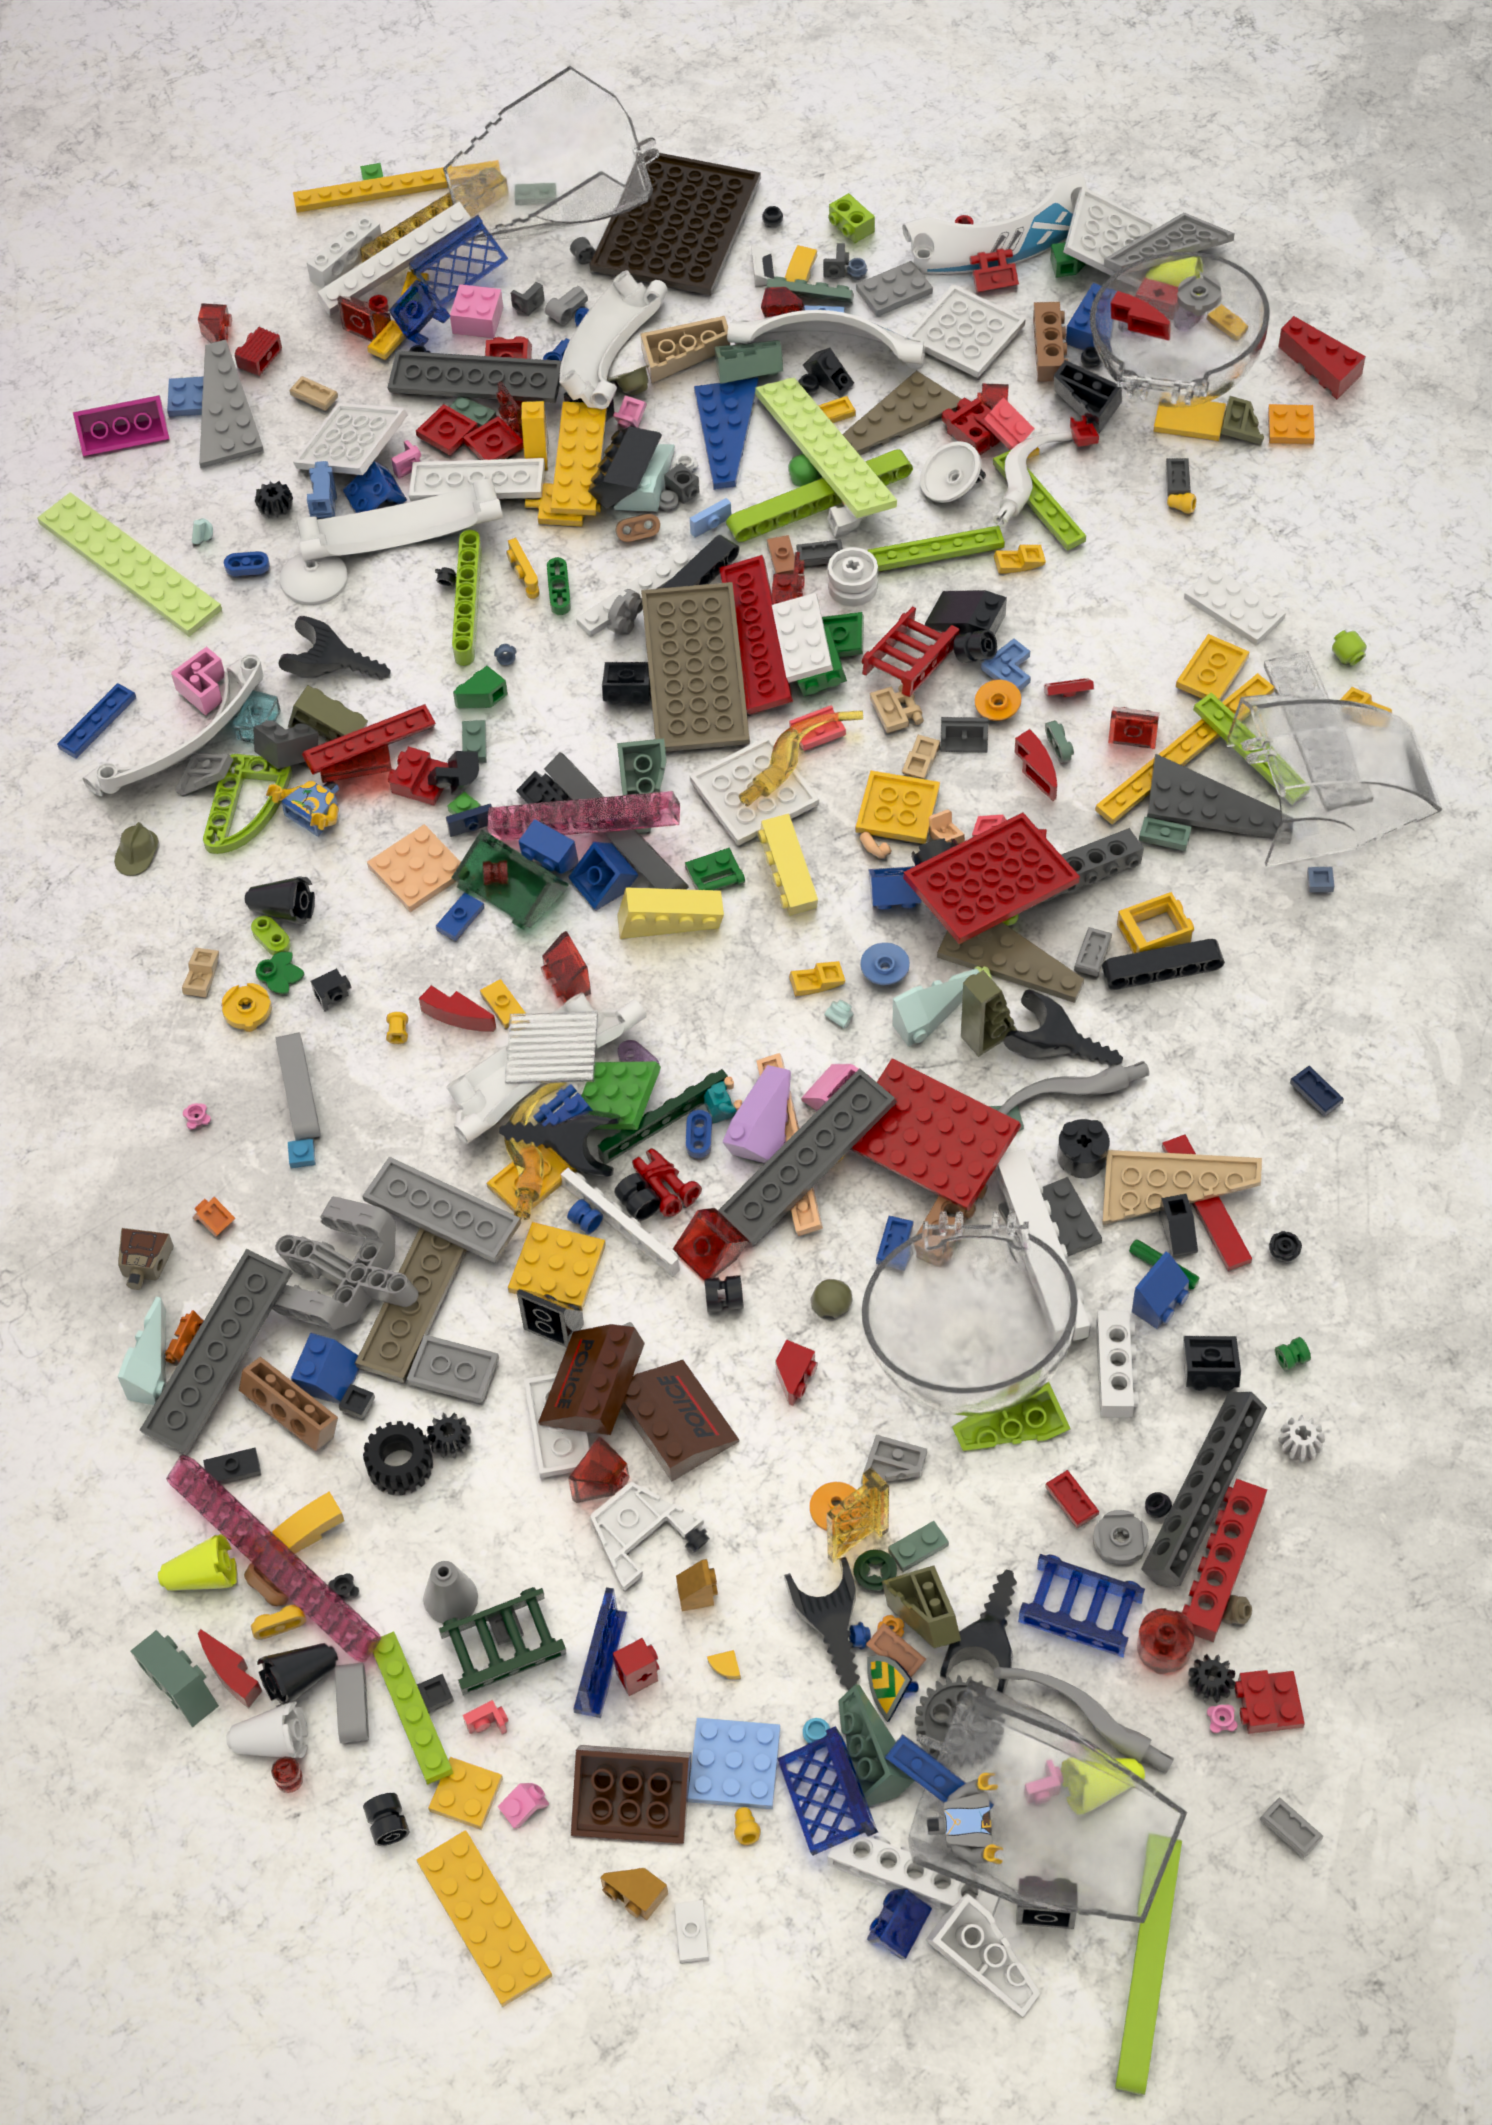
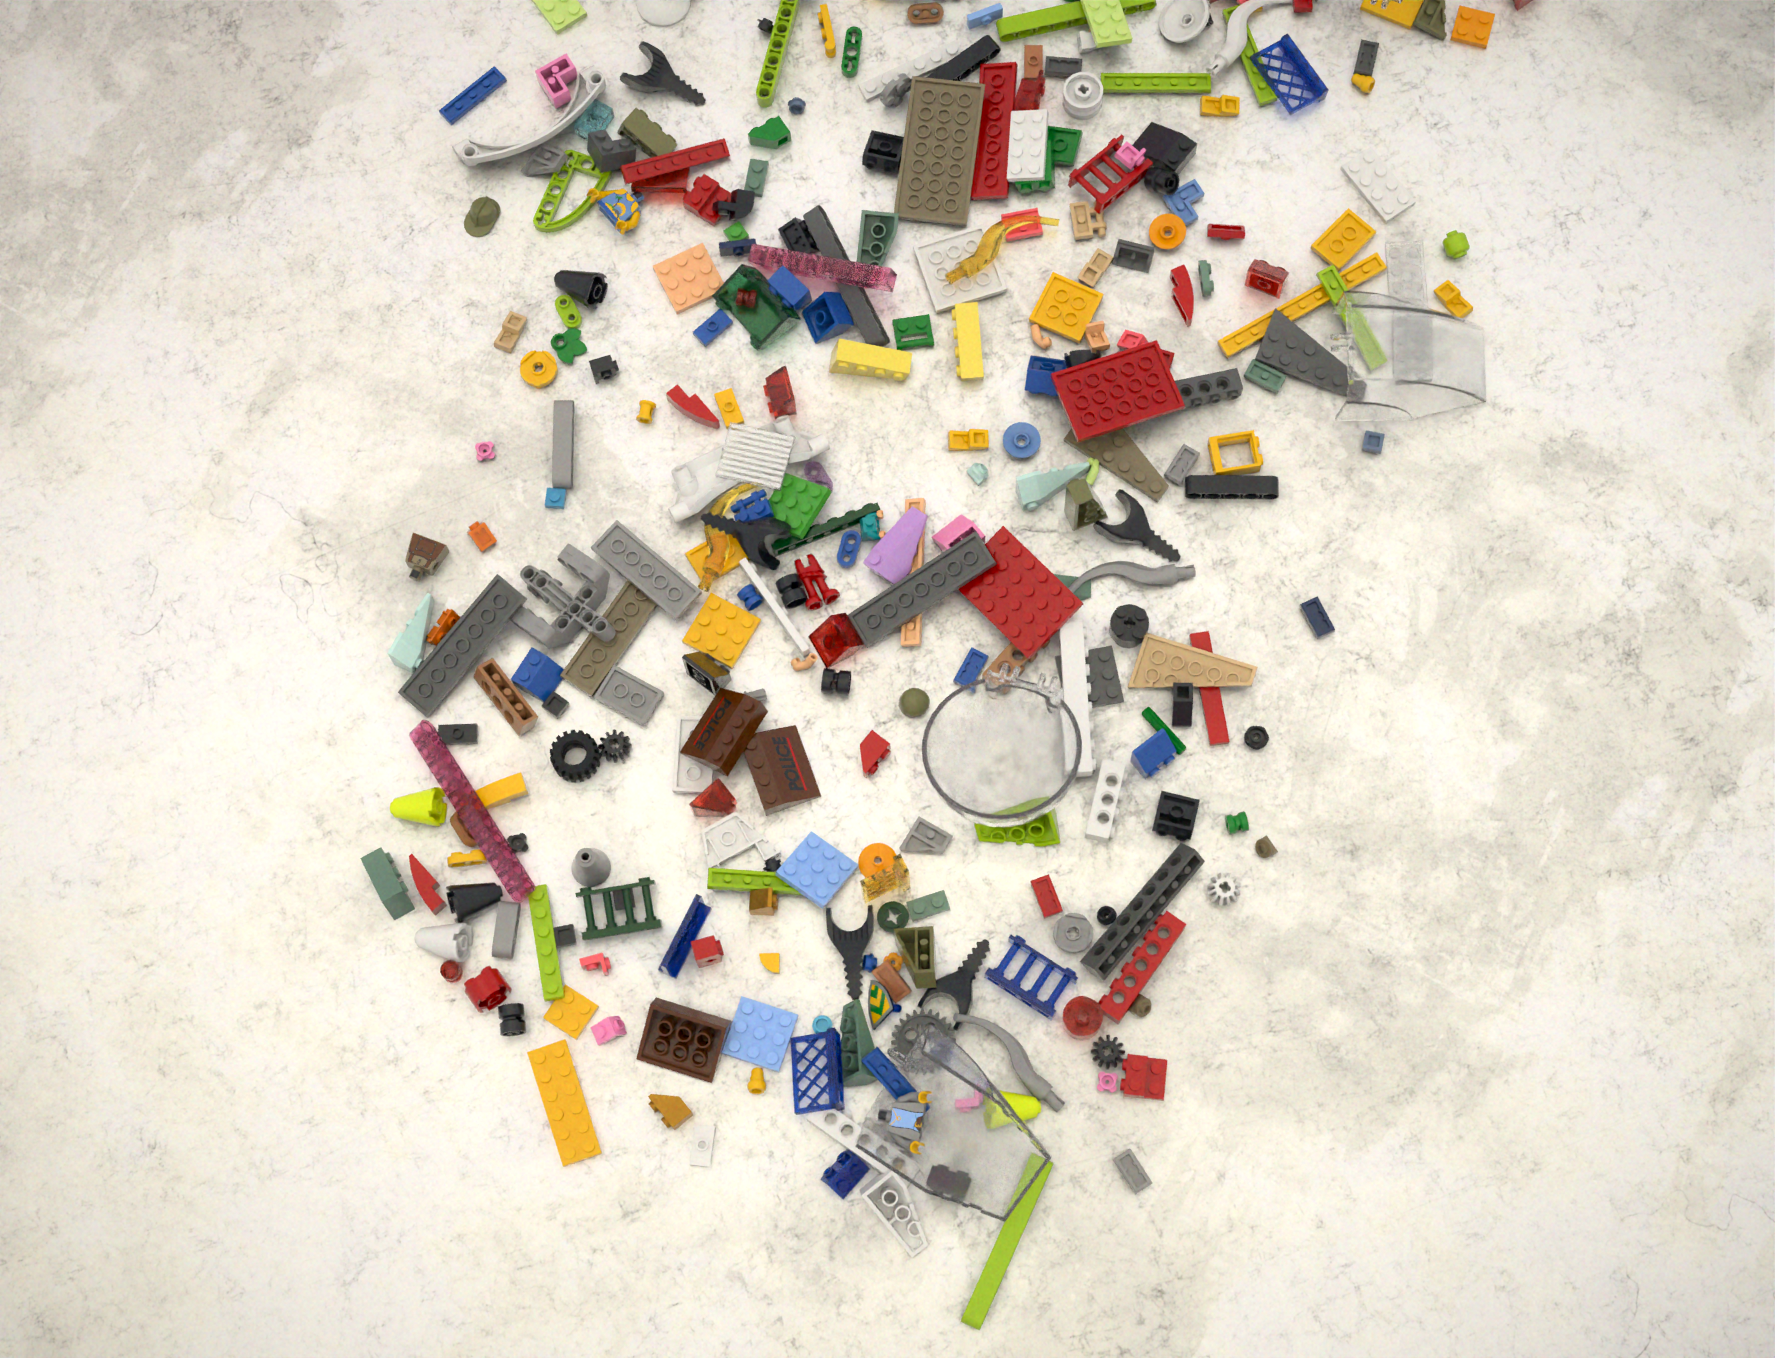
camera: 15 degrees right, 15 degrees up
none -> red brick [464,966,512,1013]
none -> lime plate [707,868,802,895]
none -> light blue plate [775,831,859,909]
none -> light nougat arm [791,653,818,671]
none -> bright pink bracket [1114,141,1146,170]
none -> clear blue fence [1250,33,1329,115]
none -> dark tan plate [1255,835,1278,858]

